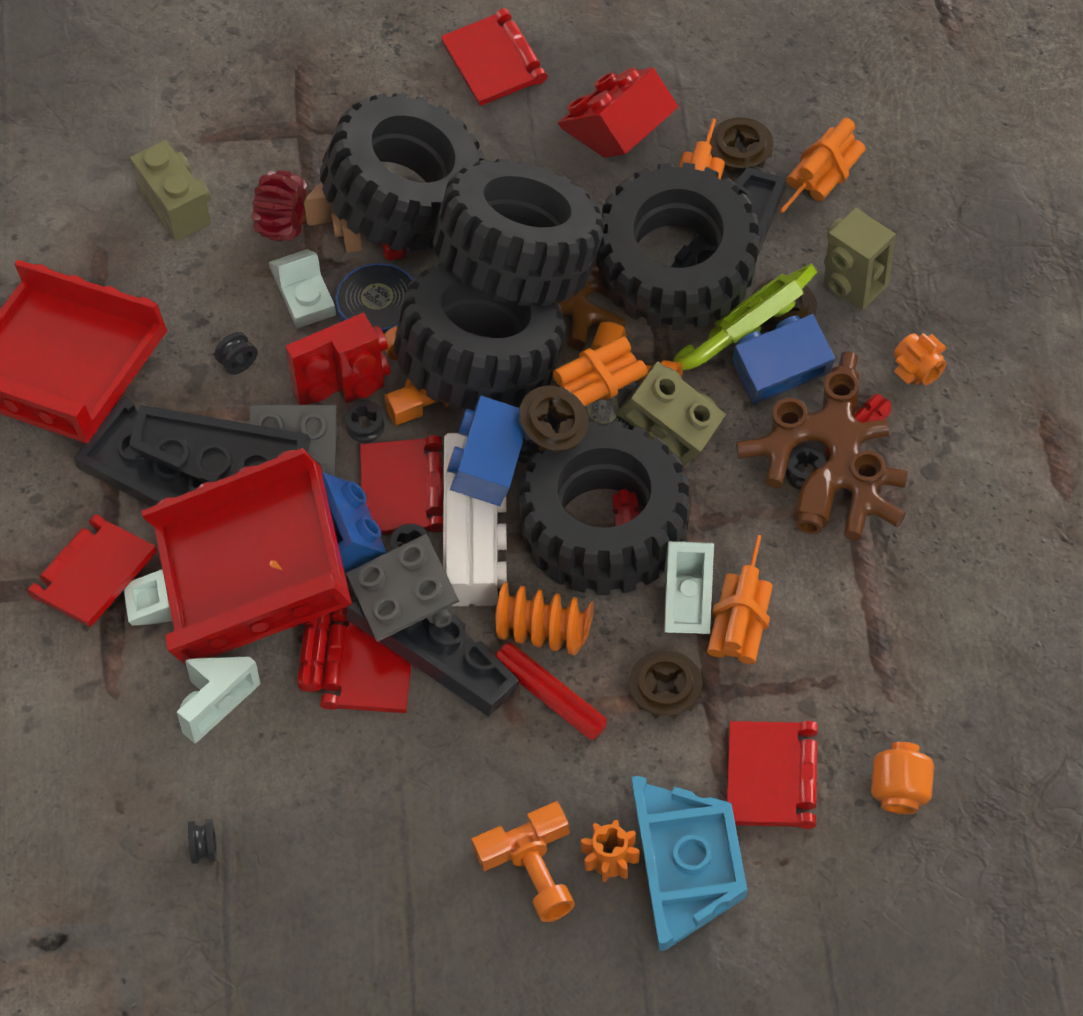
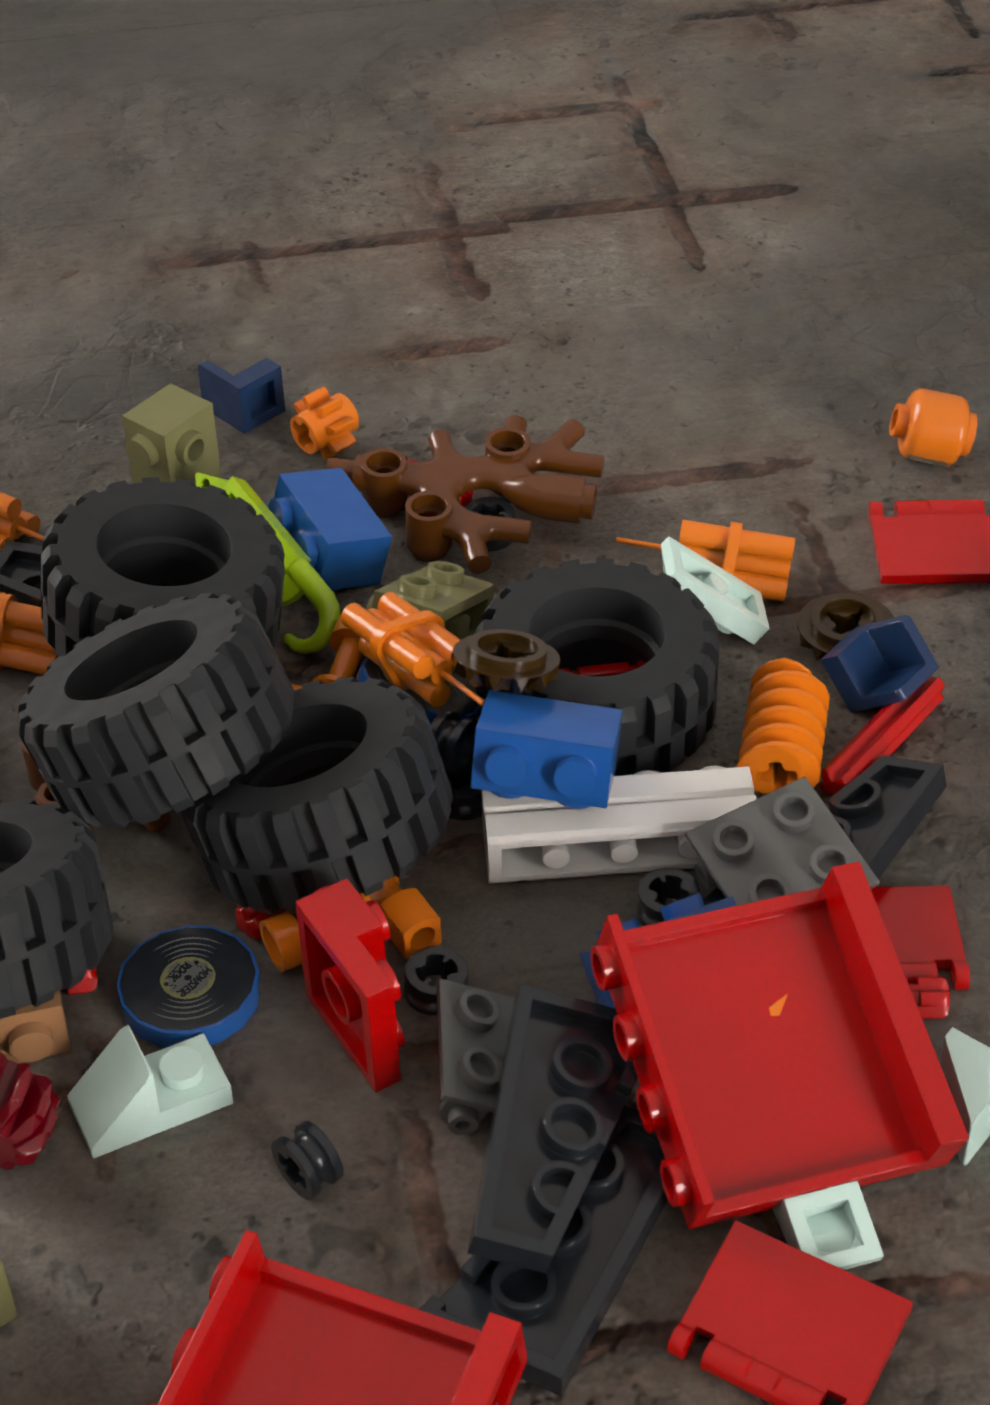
camera: 95 degrees left, 15 degrees down
red piece [360,435,444,535] -> none
none -> dark blue panel [198,358,286,434]
none -> dark blue panel [821,615,939,712]

